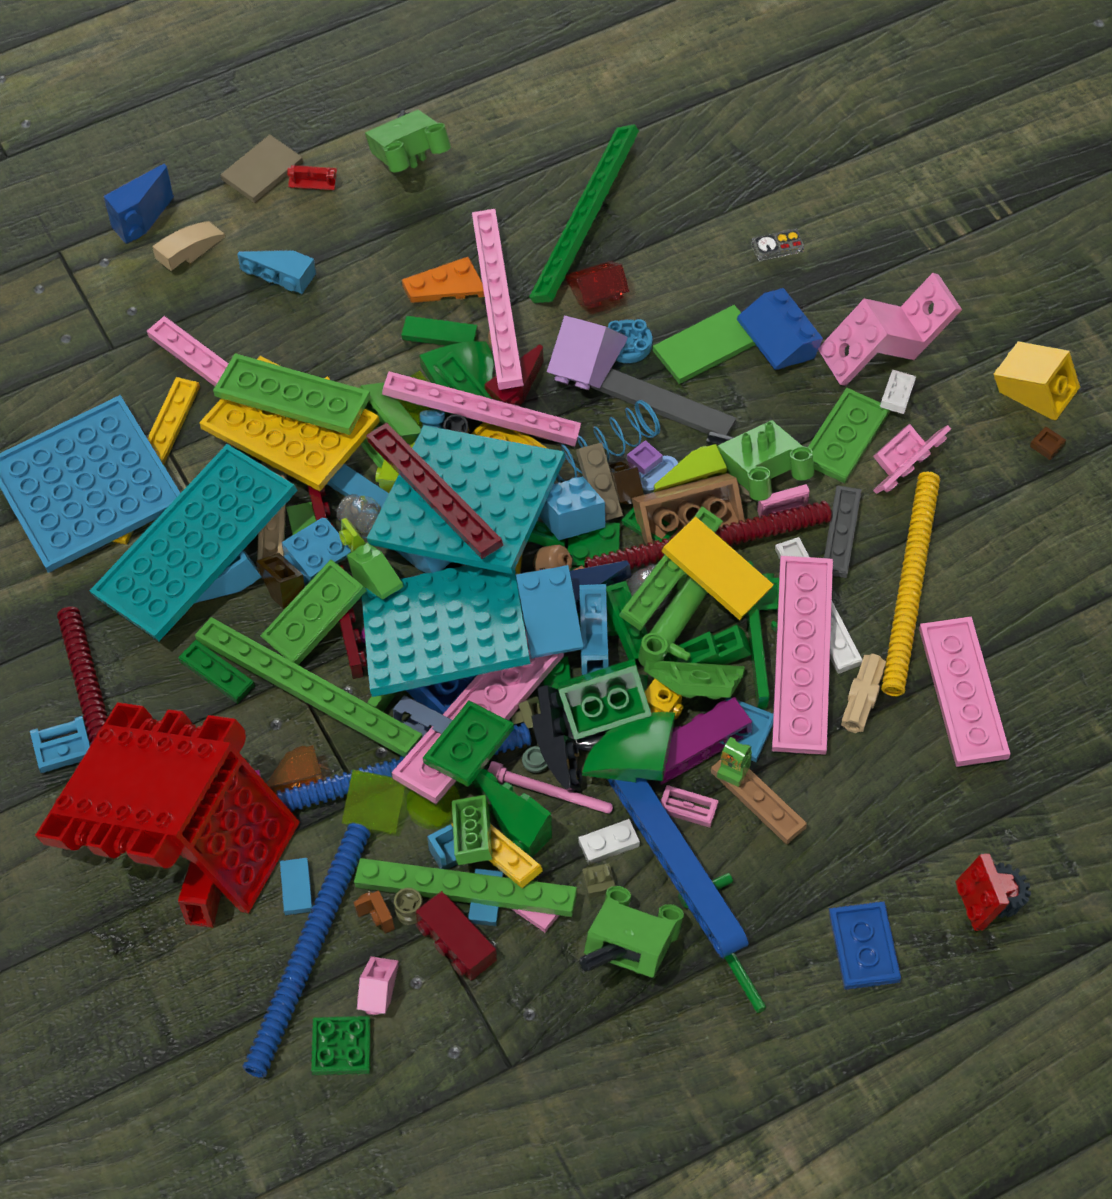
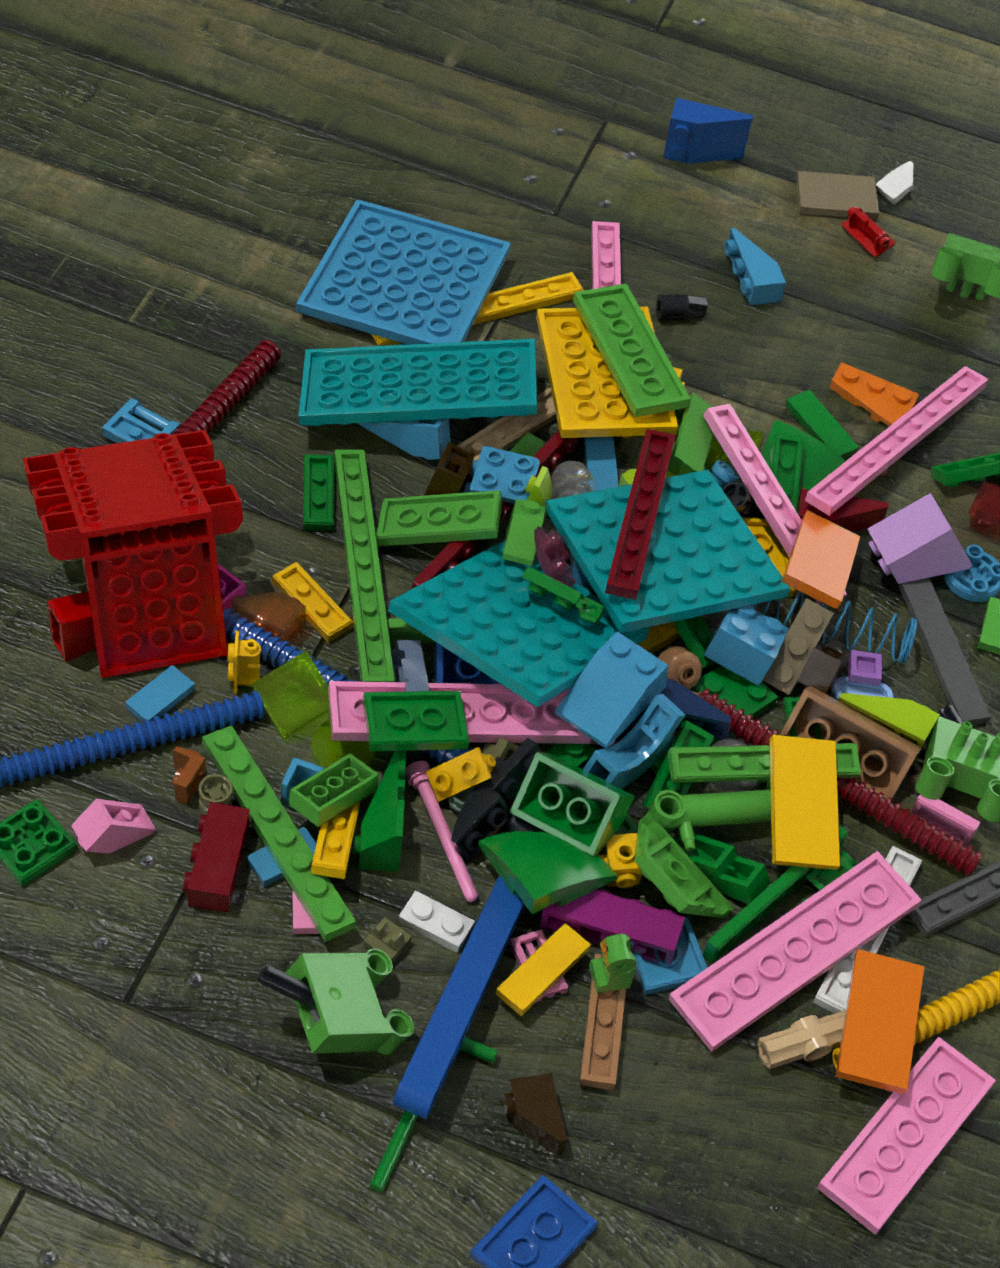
camera: 40 degrees right, 5 degrees down
tan slope [152,221,225,271] -> none
none -> yellow hinge [228,631,261,694]
none -> yellow tile [272,562,353,643]
none -> yellow hinge [426,747,496,802]
none -> yellow tile [496,923,591,1016]
none -> dark brown slope [502,1073,567,1156]
none -> green hinge [522,567,606,625]
none -> clear pink slope [534,526,576,588]
none -> black hinge [656,294,708,320]
none -> orange tile [781,510,861,609]
none -> orange tile [835,949,924,1095]
none -> white slope [875,161,913,205]

